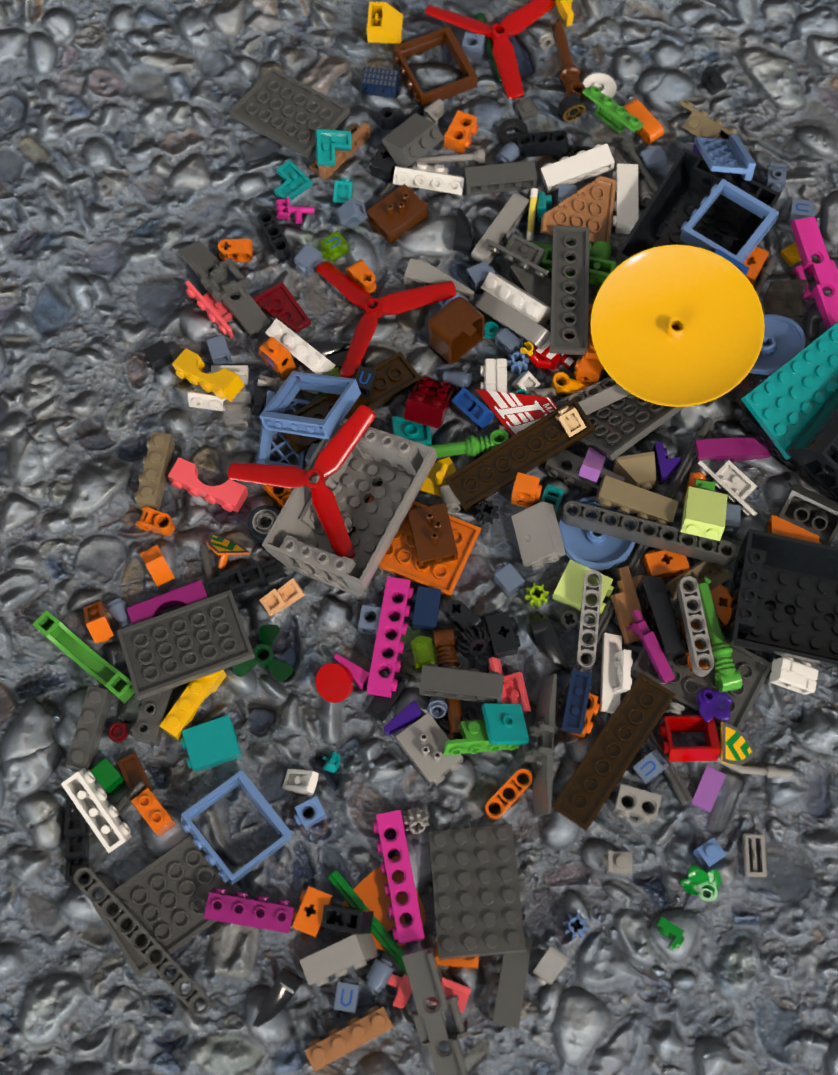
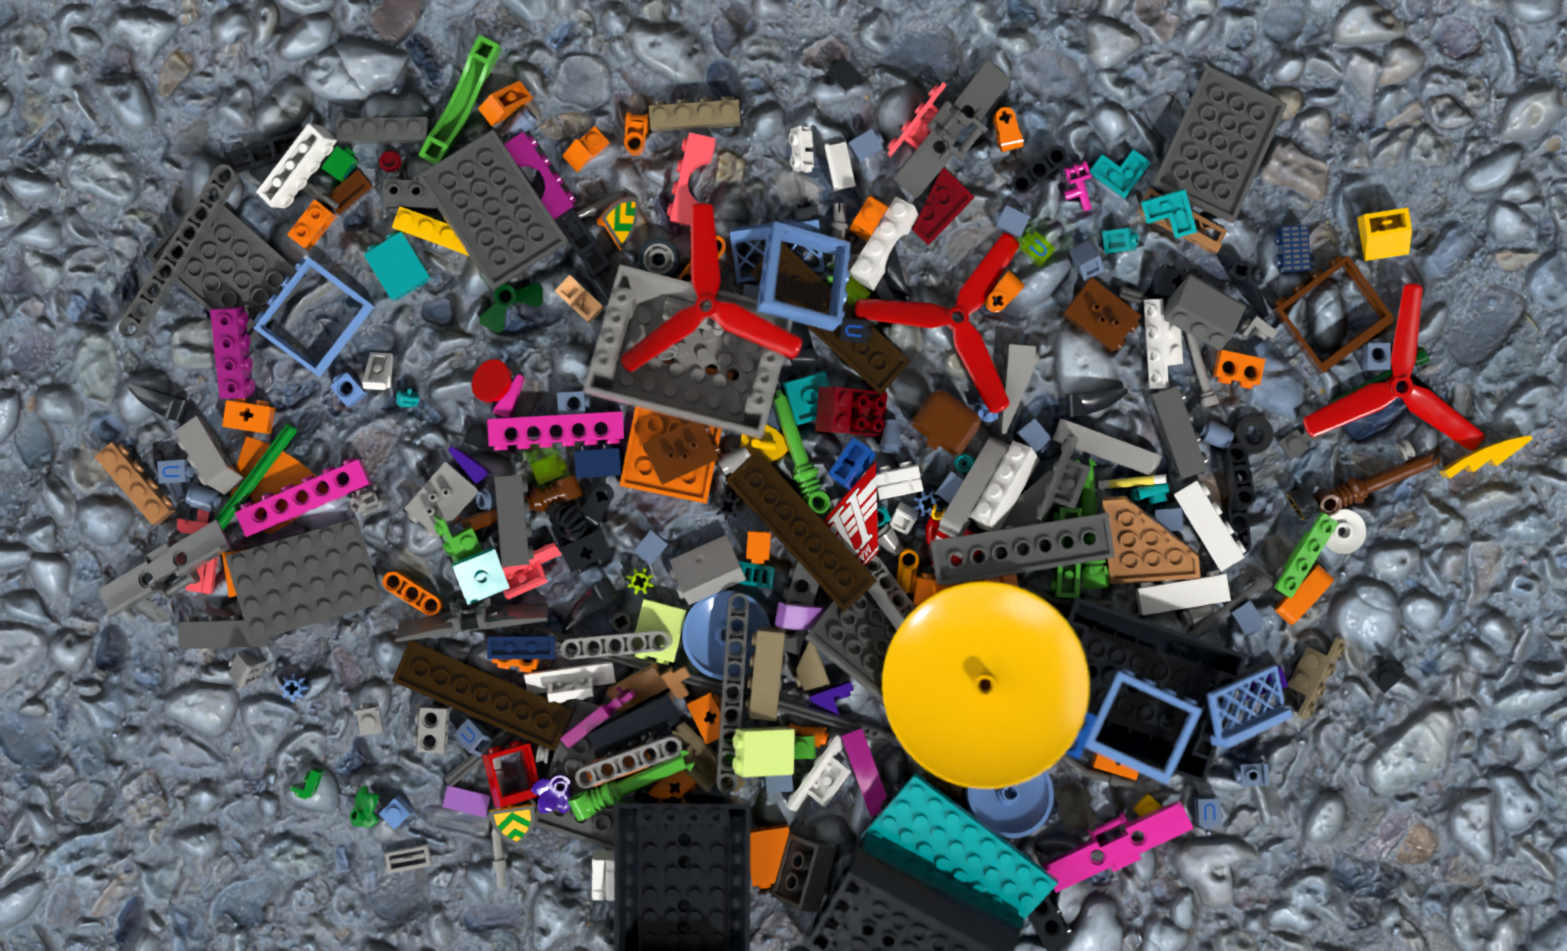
camera: 75 degrees right, 20 degrees up
yellow arch [172,348,245,402] -> none
black brick [321,904,374,934] -> none
tan bracket [555,405,586,437] -> none

